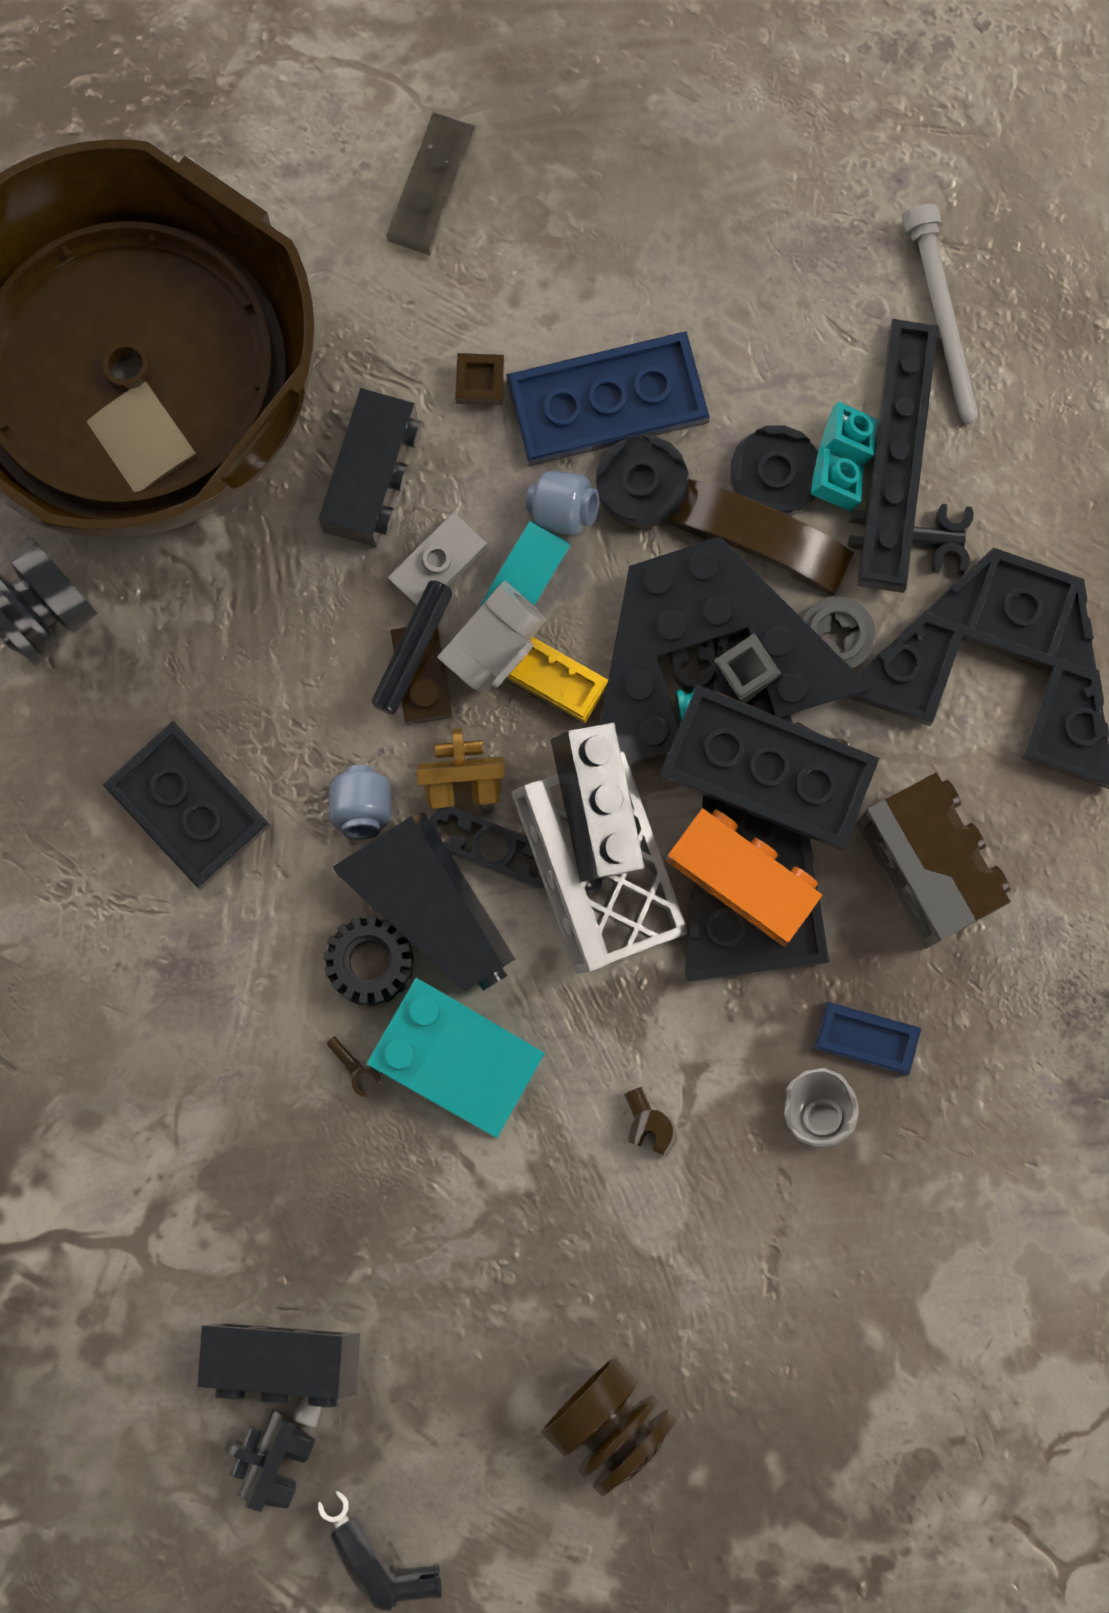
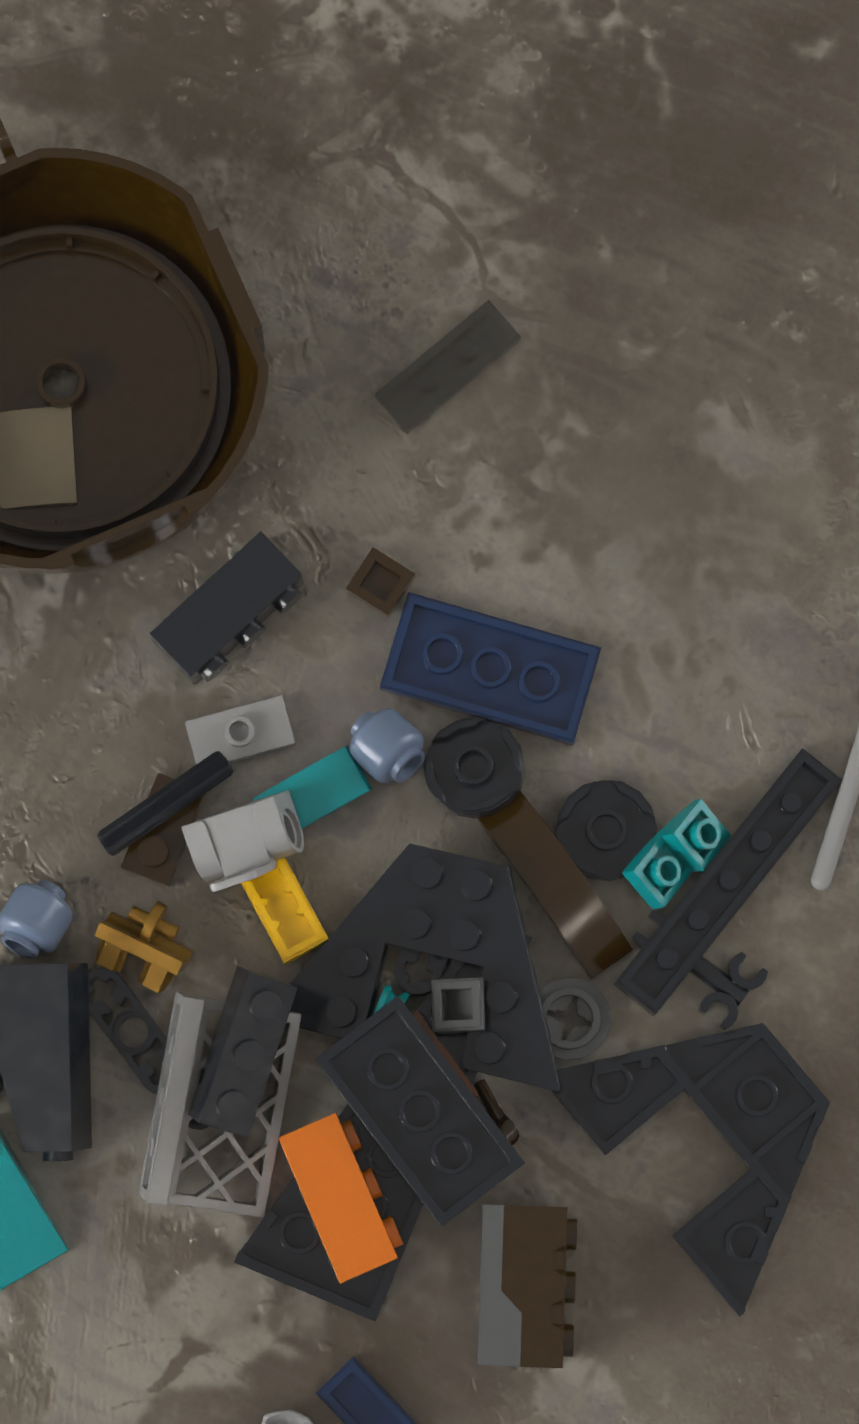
camera: 30 degrees right, 0 degrees up
dark brown piece [624,1087,677,1157] -> none

